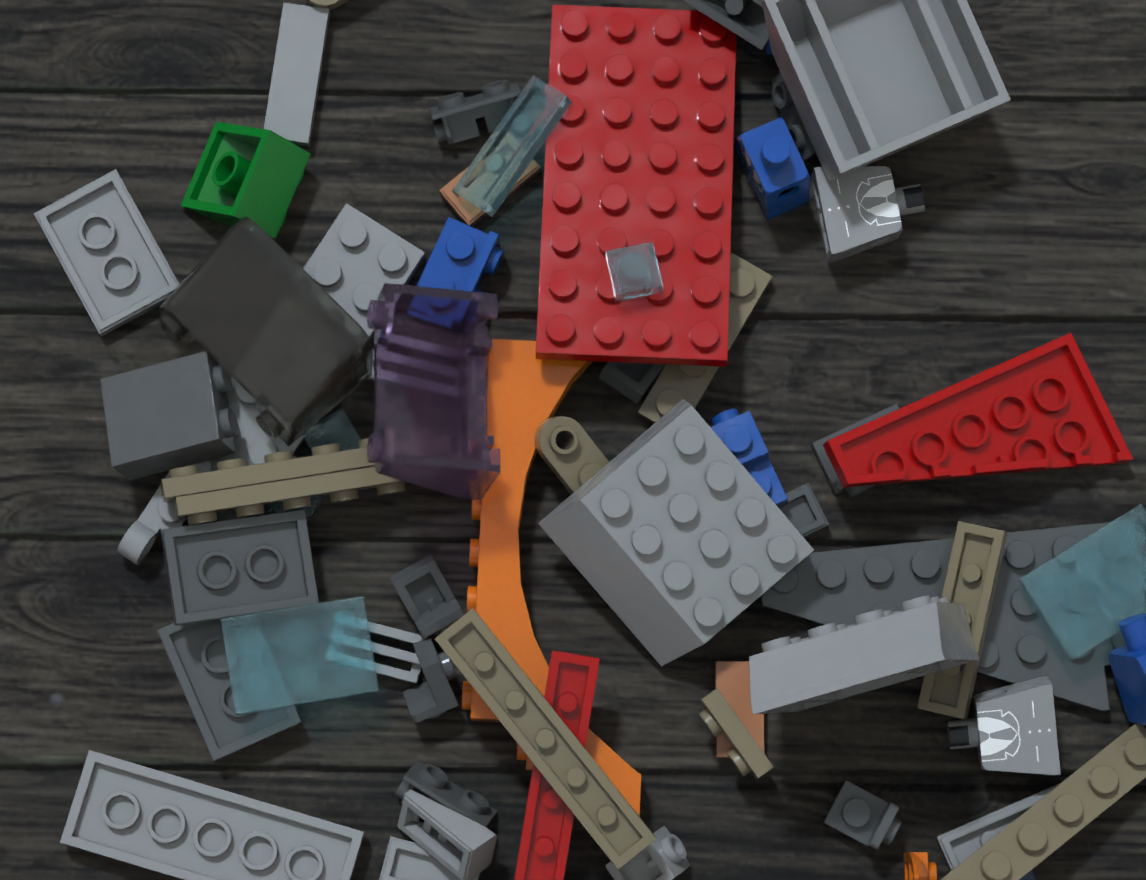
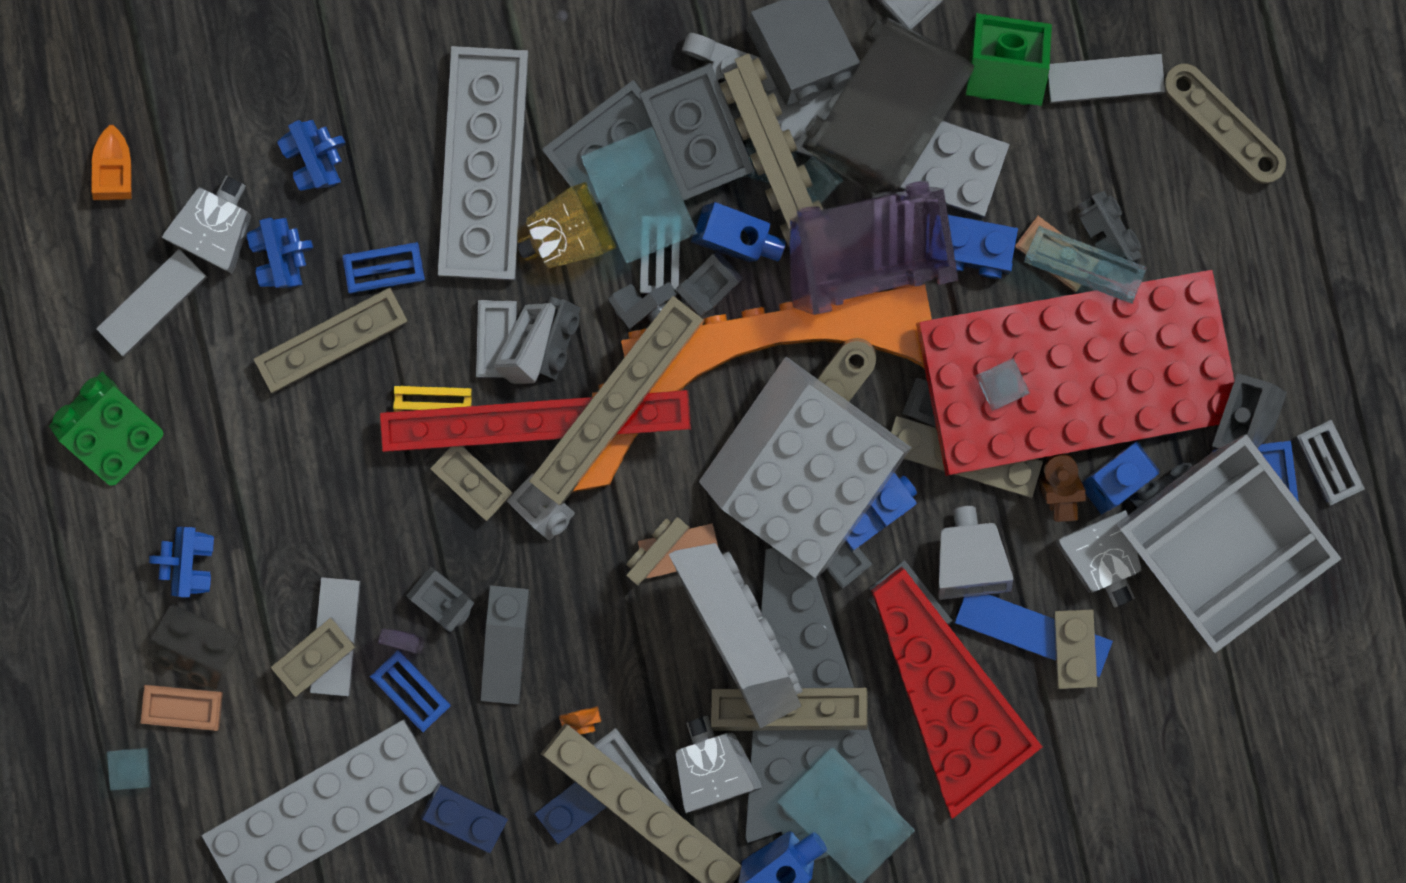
camera: 75 degrees right, 5 degrees up
dark grey bracket [823,780,902,850] -> none
none -> clear yellow torso [517,181,616,268]
none -> blue torso [691,202,786,262]
none -> light grey torso [938,506,1013,600]
none -> blue tile [954,594,1113,677]
none -> reddish brown hips [1039,454,1086,522]
none -> dark tan plate [1053,610,1097,689]

